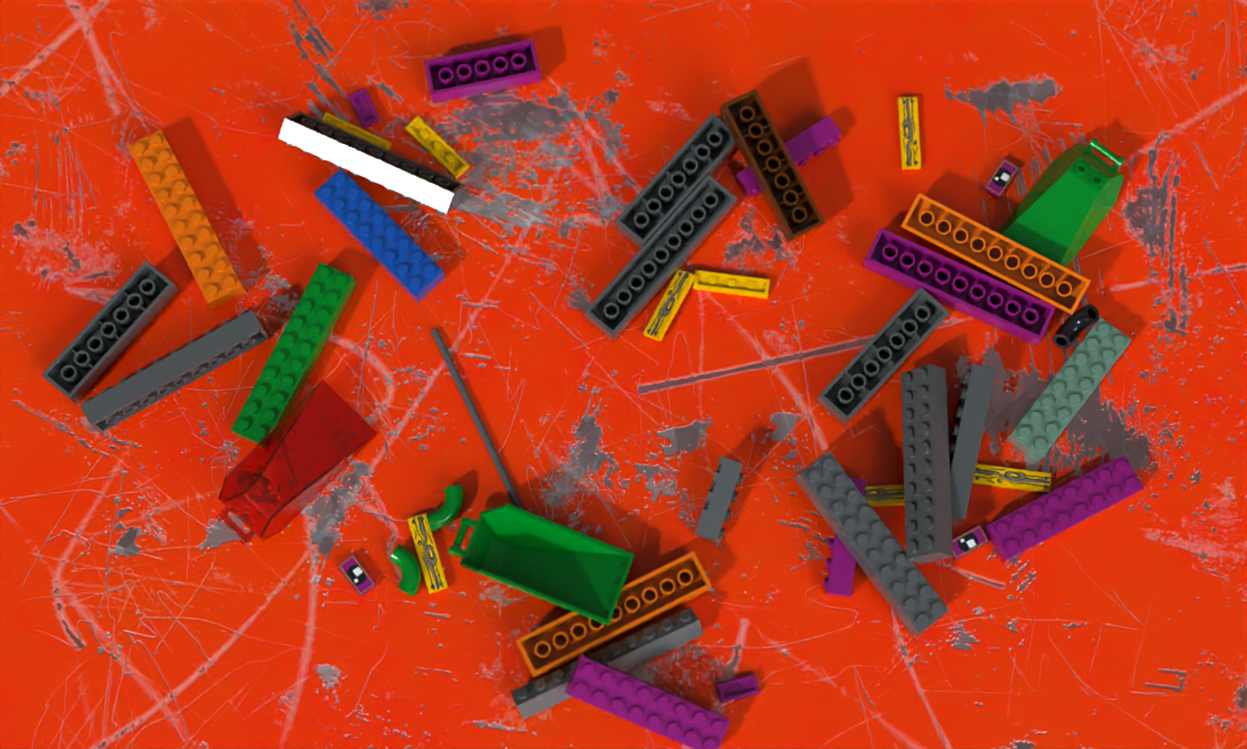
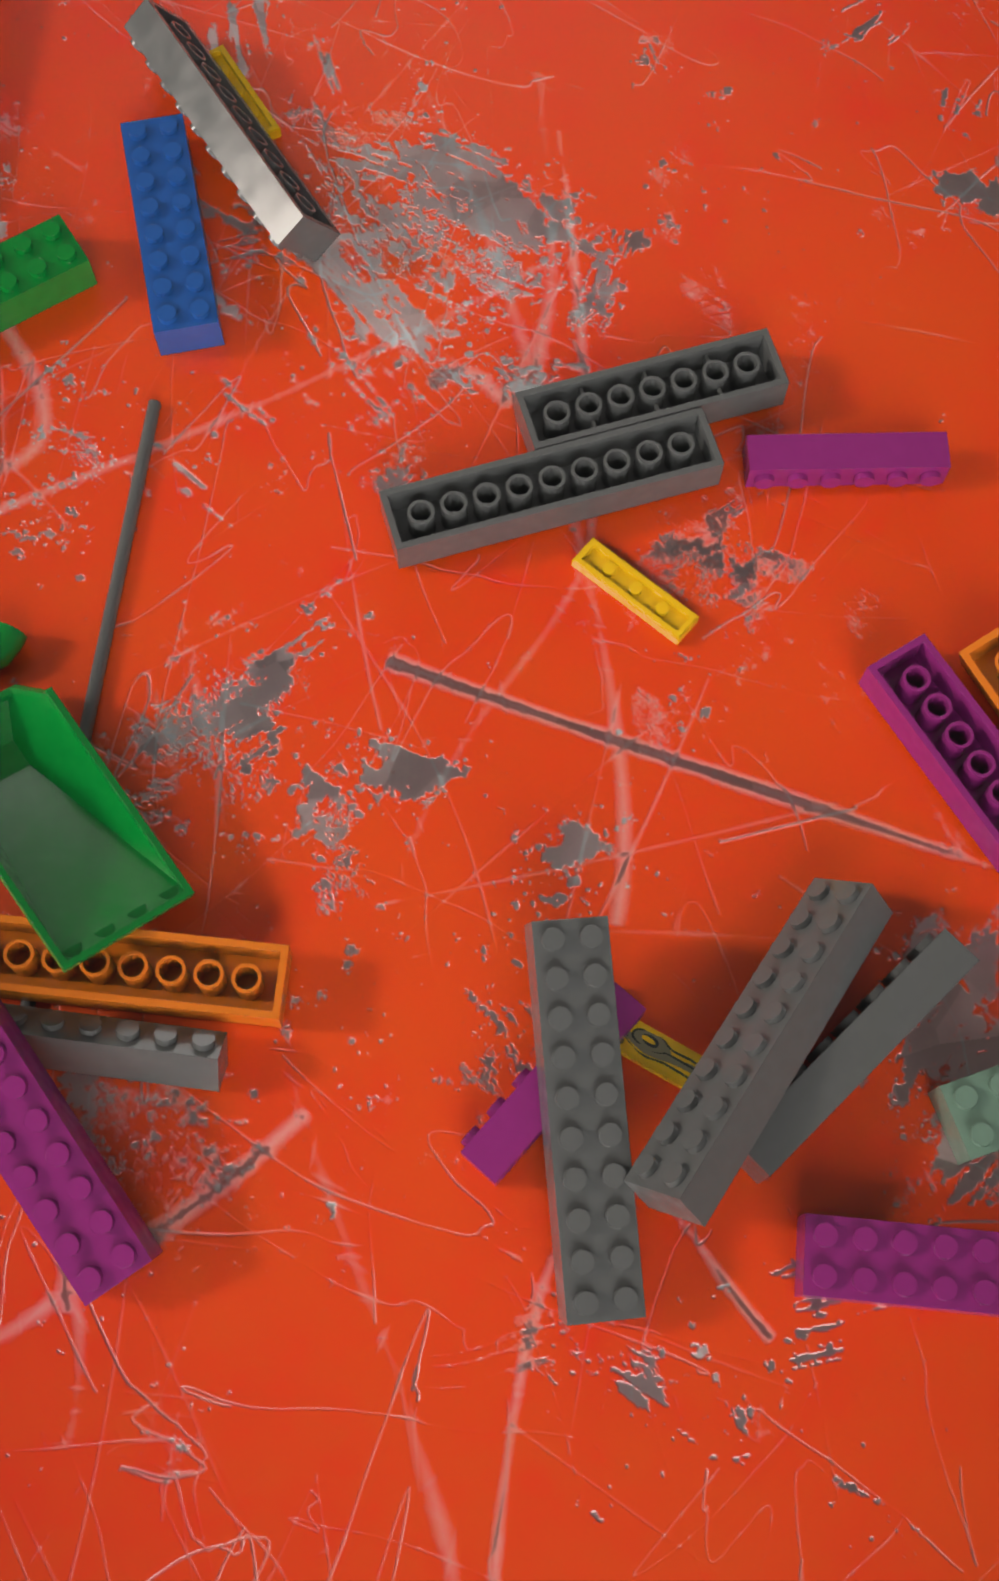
camera: 30 degrees right, 5 degrees down
magenta tile [349,88,381,129] -> none
yellow tile [405,116,470,179] -> none
magenta brick [424,39,542,103] -> none
yellow tile [643,269,696,342] -> none
dark grey wedge [694,456,744,543] -> none
magenta tile [716,674,760,704] -> none
reddish brown brick [719,89,825,243] -> none
dark grey brick [816,287,950,426] -> none
tile [952,525,990,561] -> none
yellow tile [972,464,1051,494] -> none

